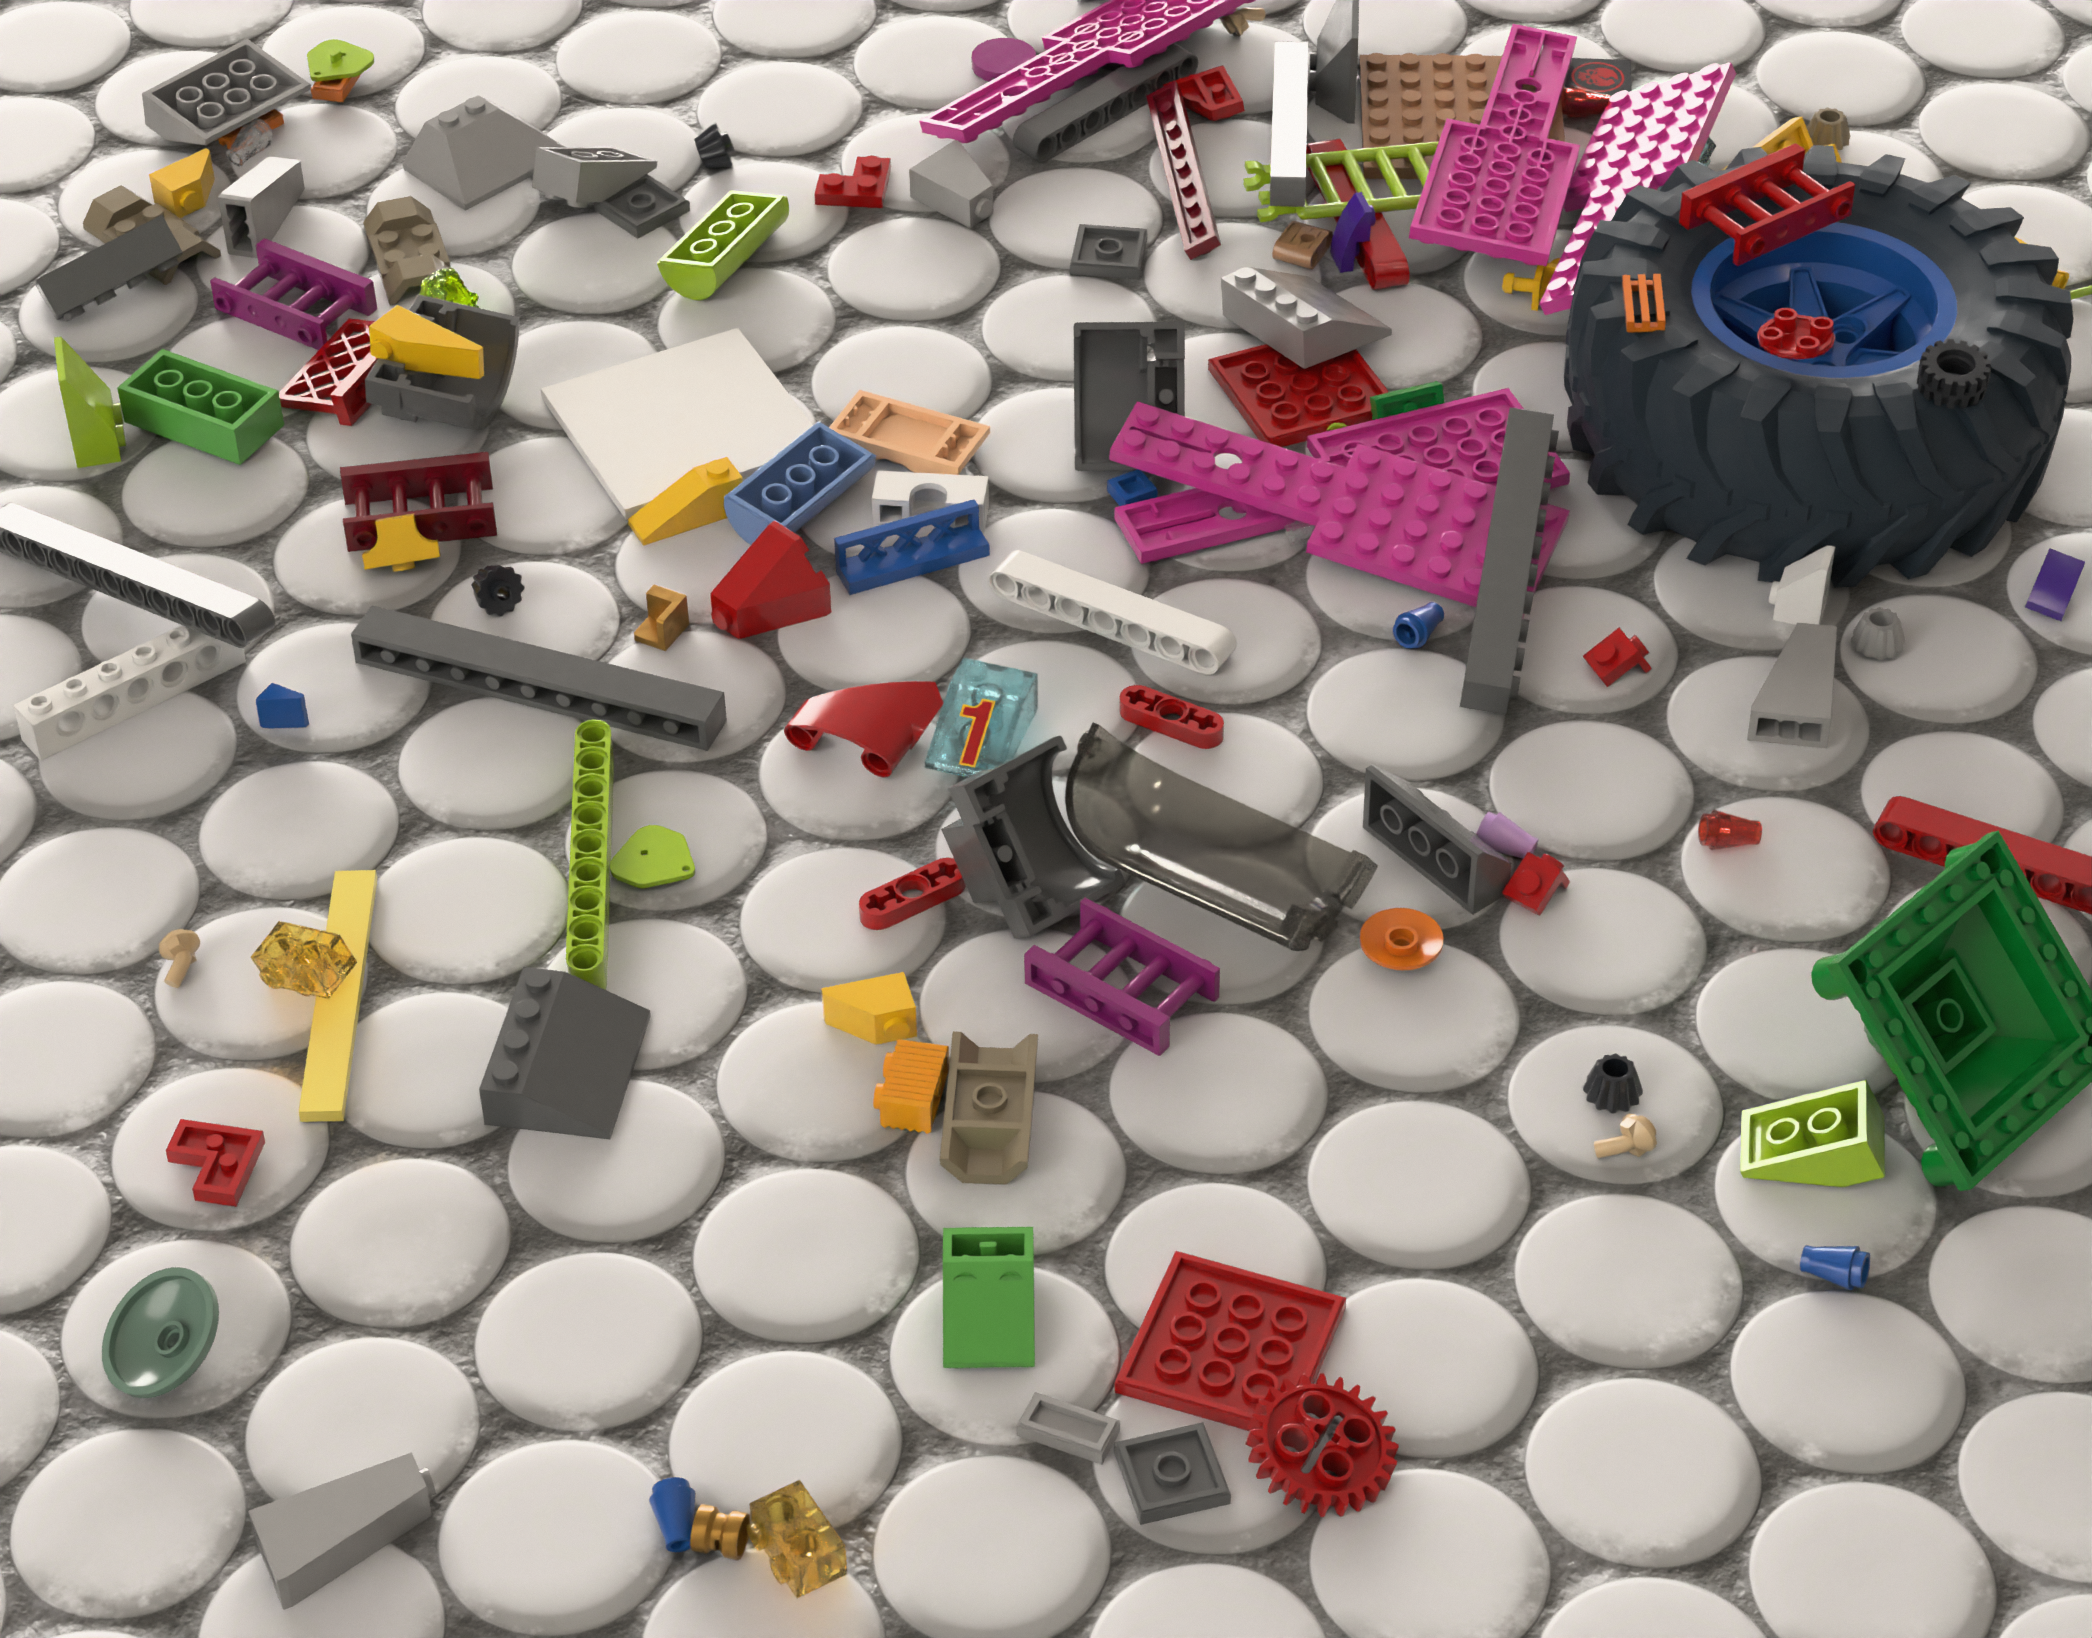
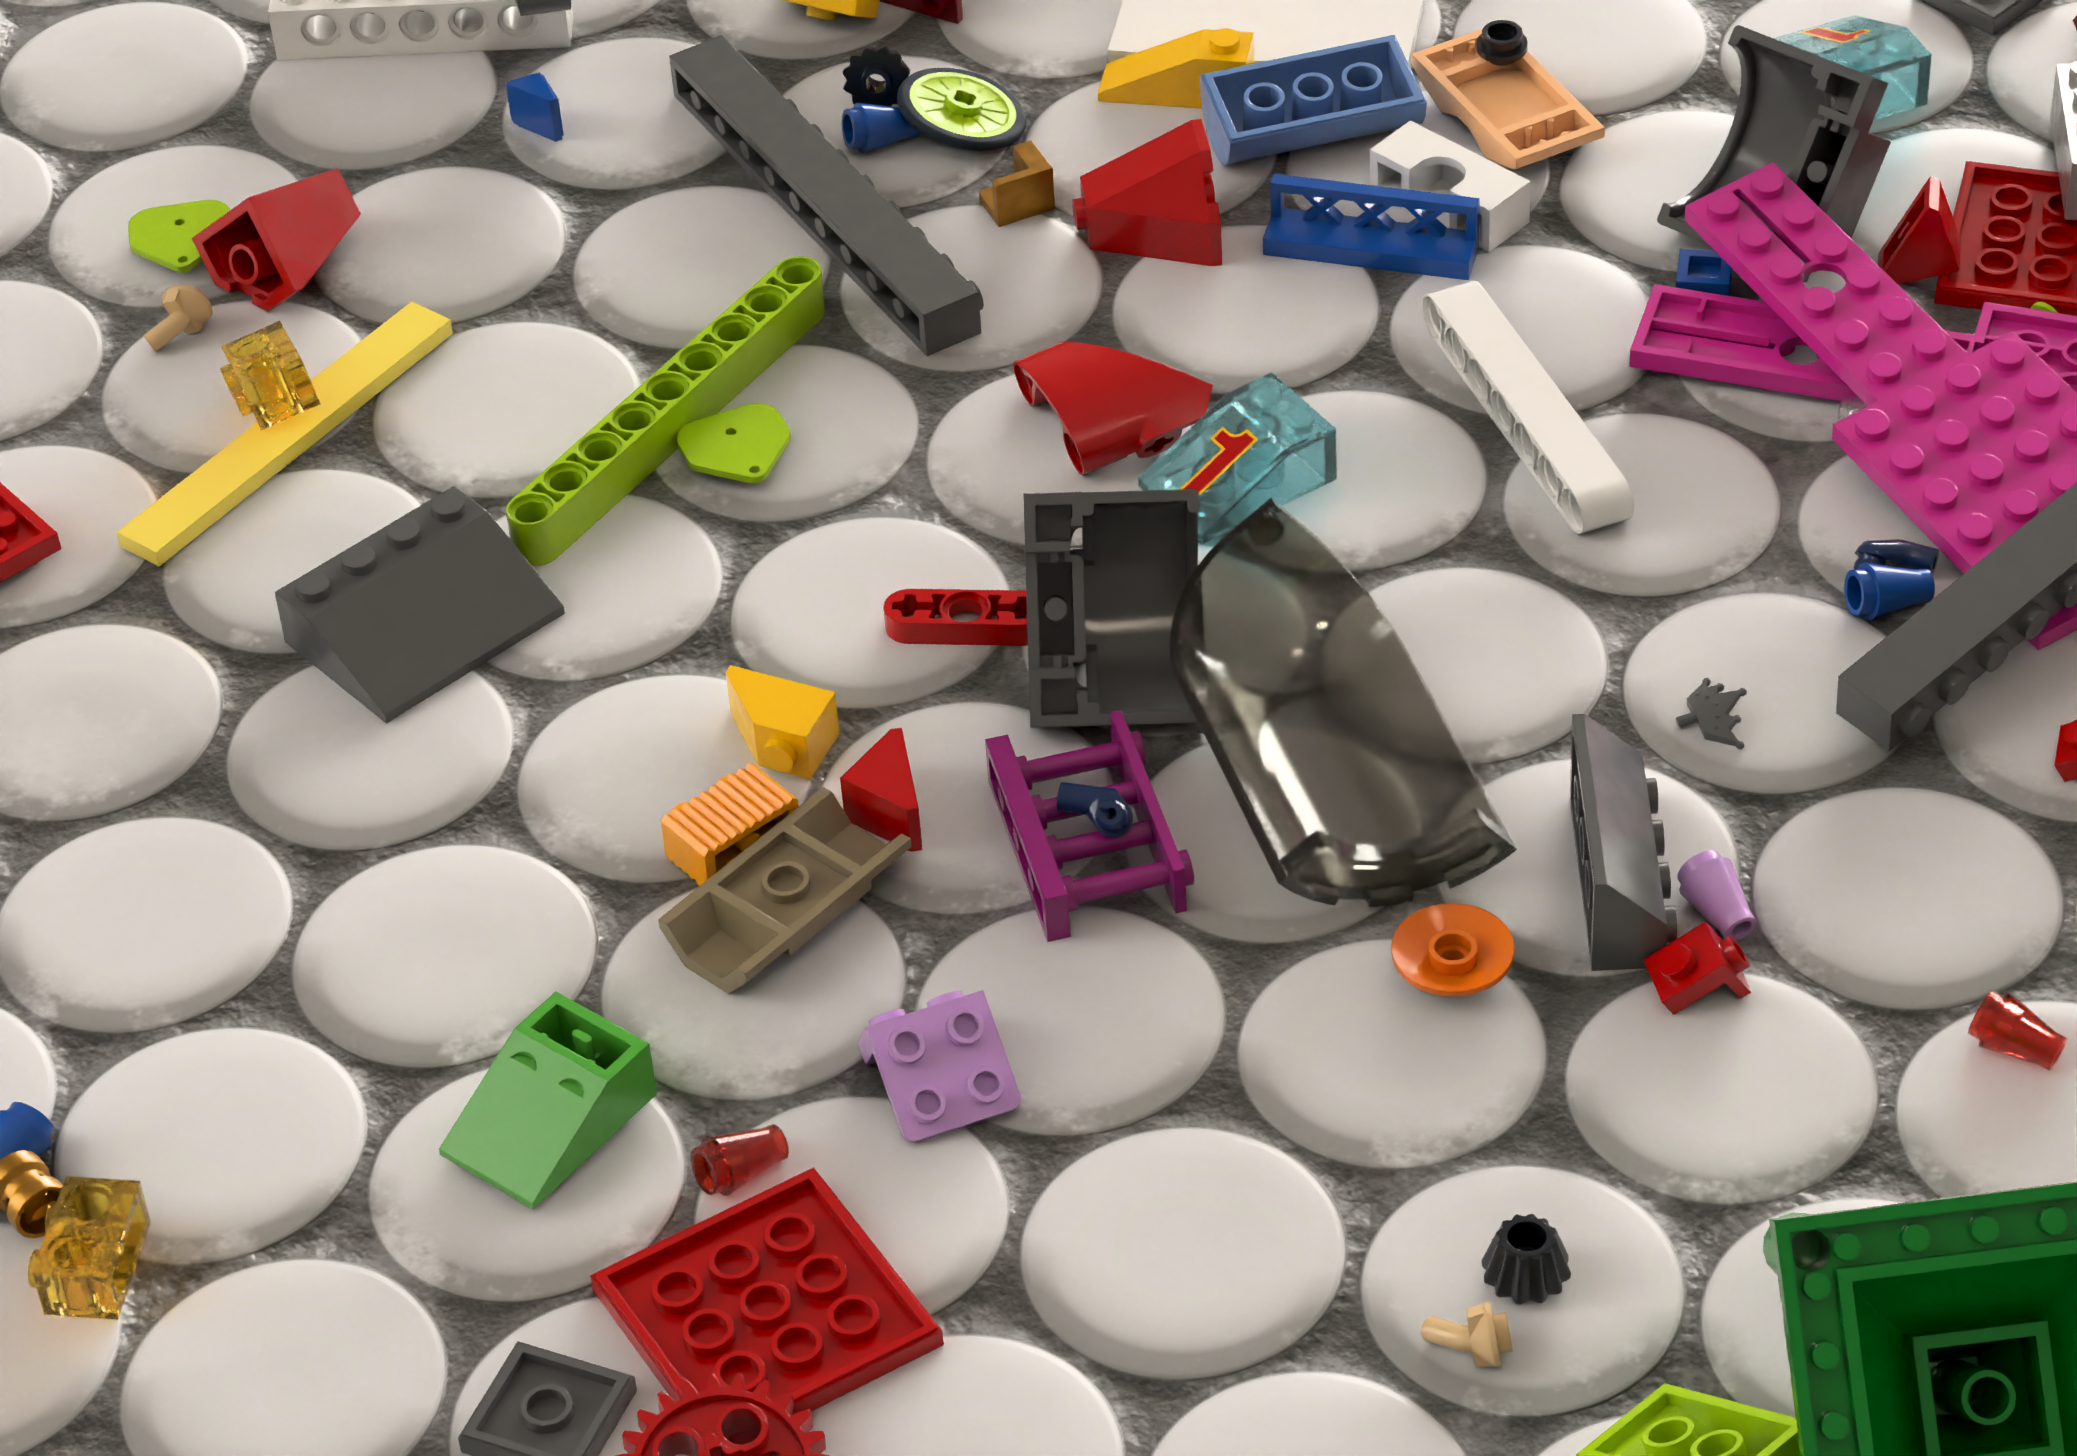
camera: 40 degrees right, 0 degrees up
light grey tile [1016,1392,1120,1465] -> none
red beam [1119,685,1224,749] -> none
none -> lime piece [128,200,230,273]
none -> red slope [192,168,361,311]
none -> clear red cone [690,1124,789,1196]
none -> red slope [840,728,923,852]
none -> blue cone [841,103,920,153]
none -> lavender bracket [858,990,1021,1143]
none -> wheel [897,68,1026,151]
none -> dark blue arm [1057,782,1133,837]
none -> black plate [1477,20,1528,66]
none -> dark grey piece [1676,678,1747,750]
none -> clear light blue slope [1774,15,1932,120]
none -> dark blue arm [1853,539,1939,575]
none -> red slope [1878,176,1961,285]

